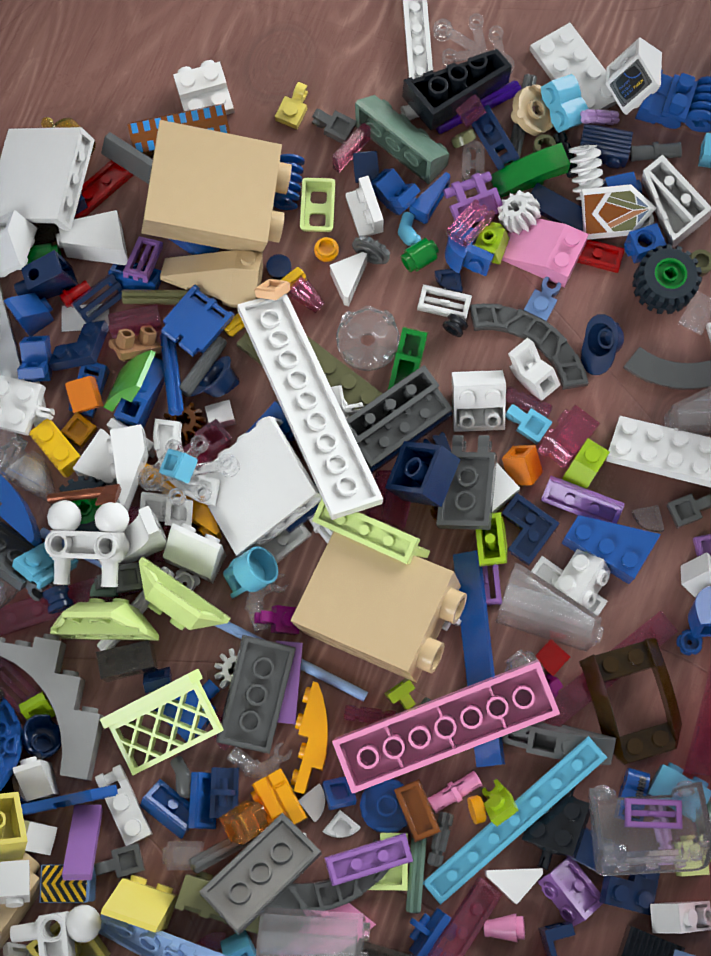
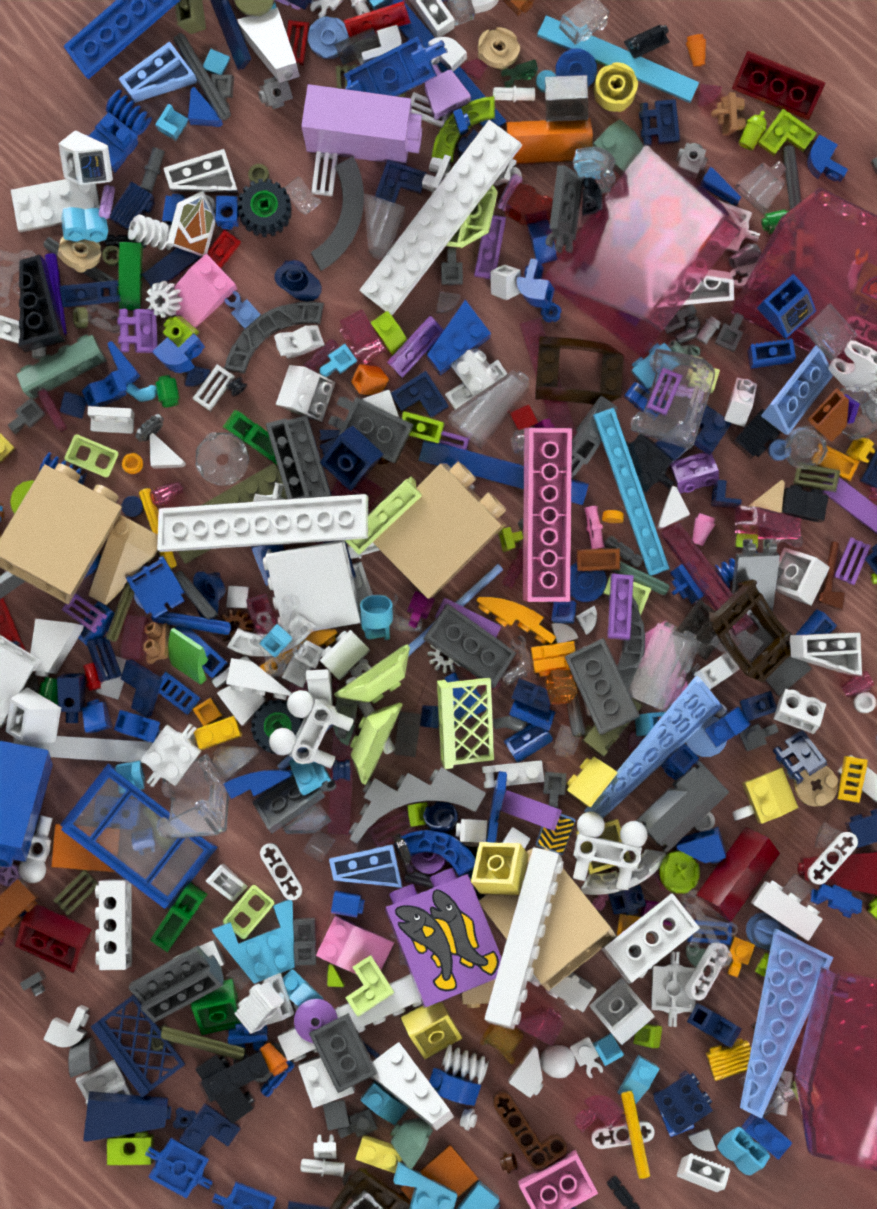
camera: 70 degrees left, 10 degrees up
copper piece [46,484,122,506] -> none
orange panel [65,376,104,413] -> none
light nougat tile [254,279,291,300] -> none
clear pink tile [446,199,496,248] -> none
clear pink tile [456,95,486,127] -> none
lime plate [482,779,519,827] -> none

